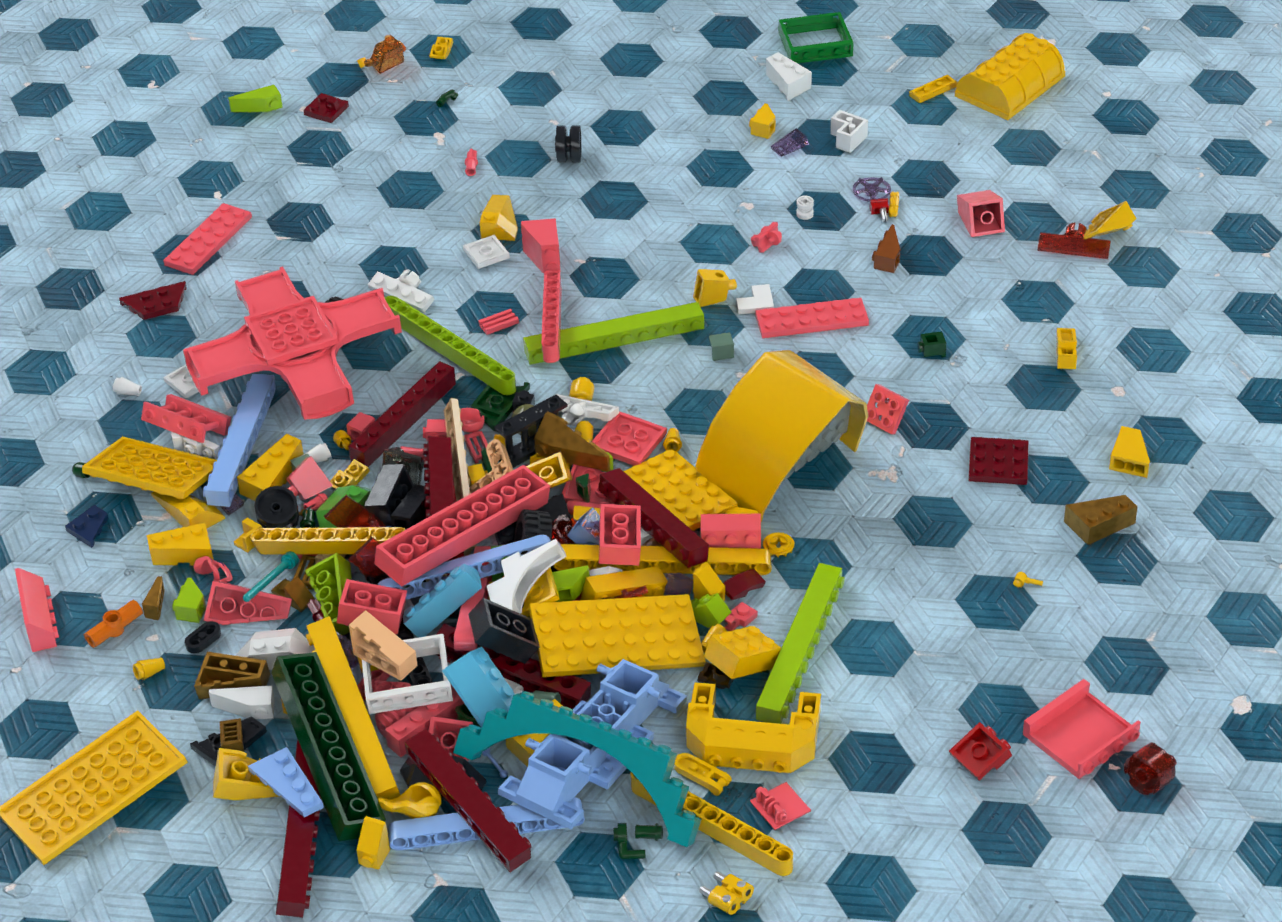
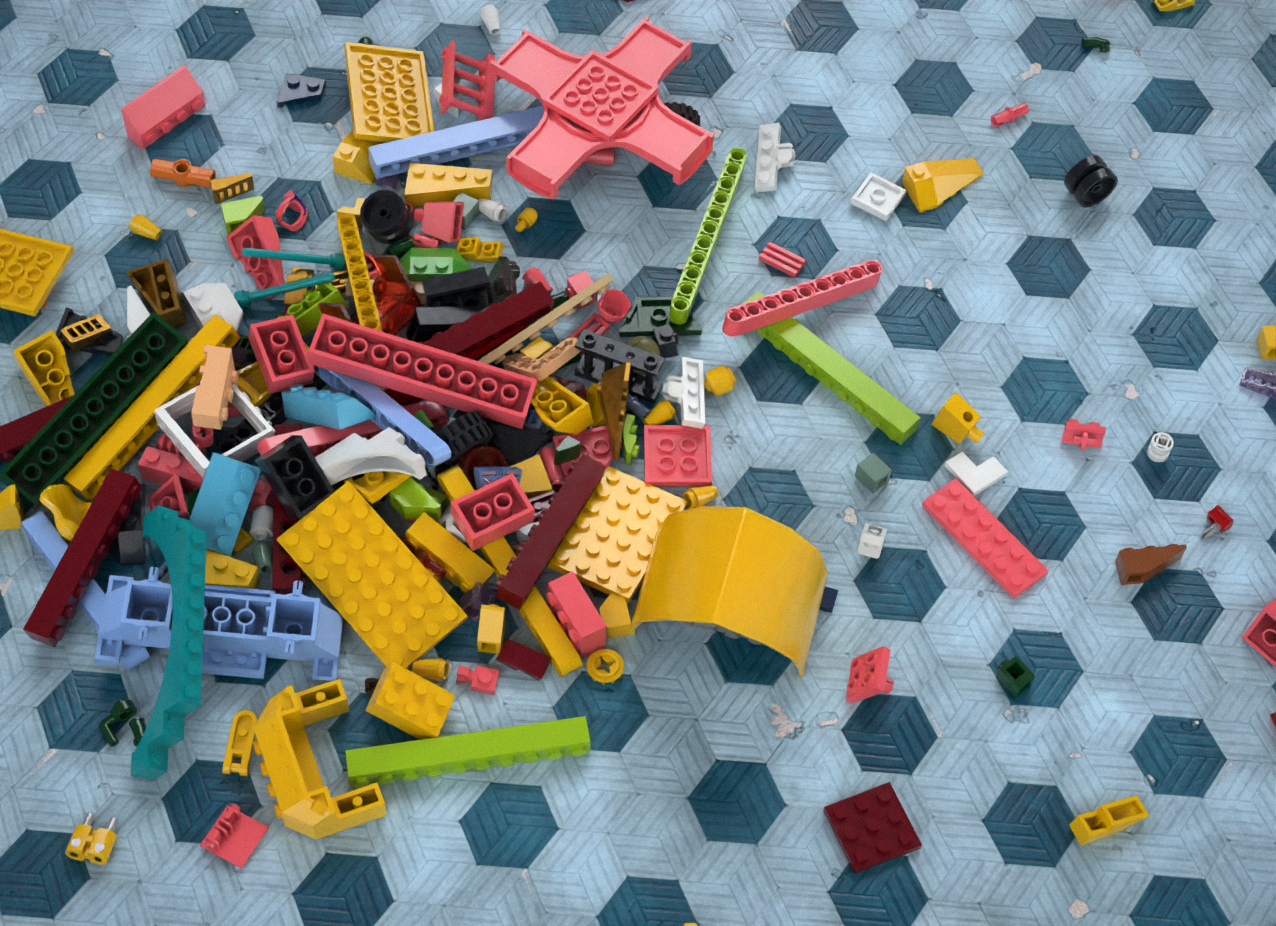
camera: 55 degrees right, 15 degrees up
yellow wedge [146,523,213,566] -> none
white slope [183,437,220,460] -> none
black plate [184,621,221,653] -> none
light blue wing [248,747,324,817] -> none
coral brick [346,412,375,441] -> none
dark red brick [348,361,456,467] -> none
coral slope [521,218,561,273] -> none
yellow beam [630,772,793,876] -> none
lime slope [691,593,732,628] -> none
clear purple wheel [853,177,891,202] -> none
yellow axle [888,191,899,217] -> none
none -> teal piece [234,273,335,308]

